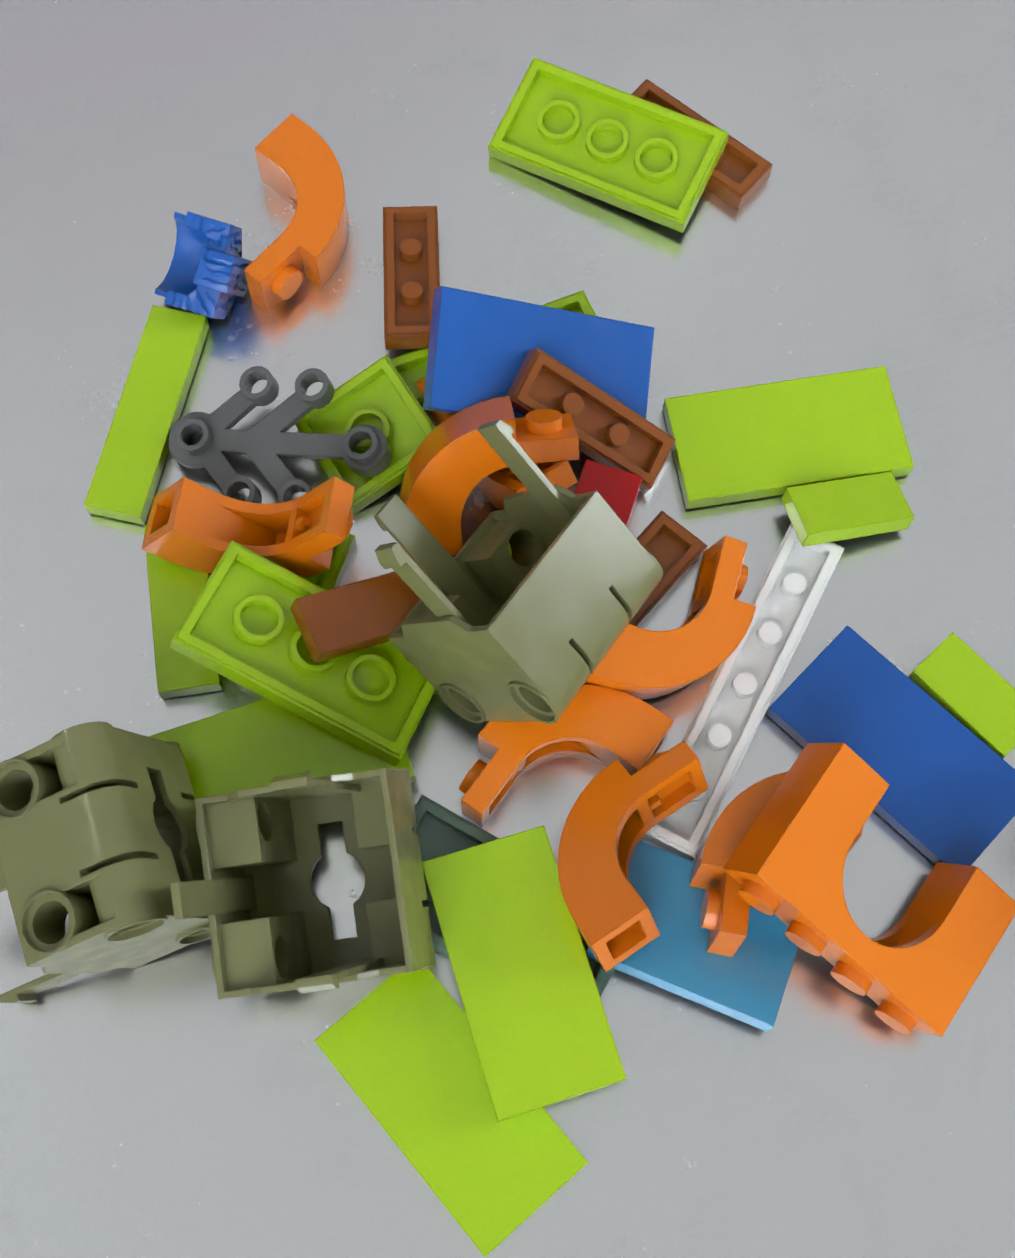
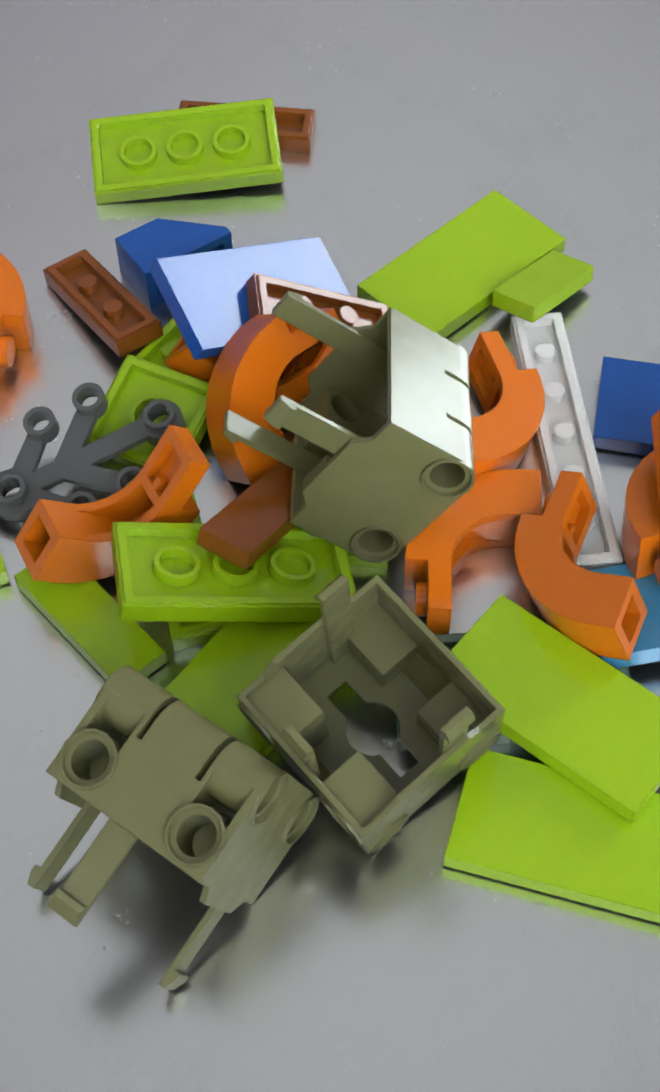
camera: 30 degrees left, 15 degrees down
none -> blue slope [115,218,232,309]

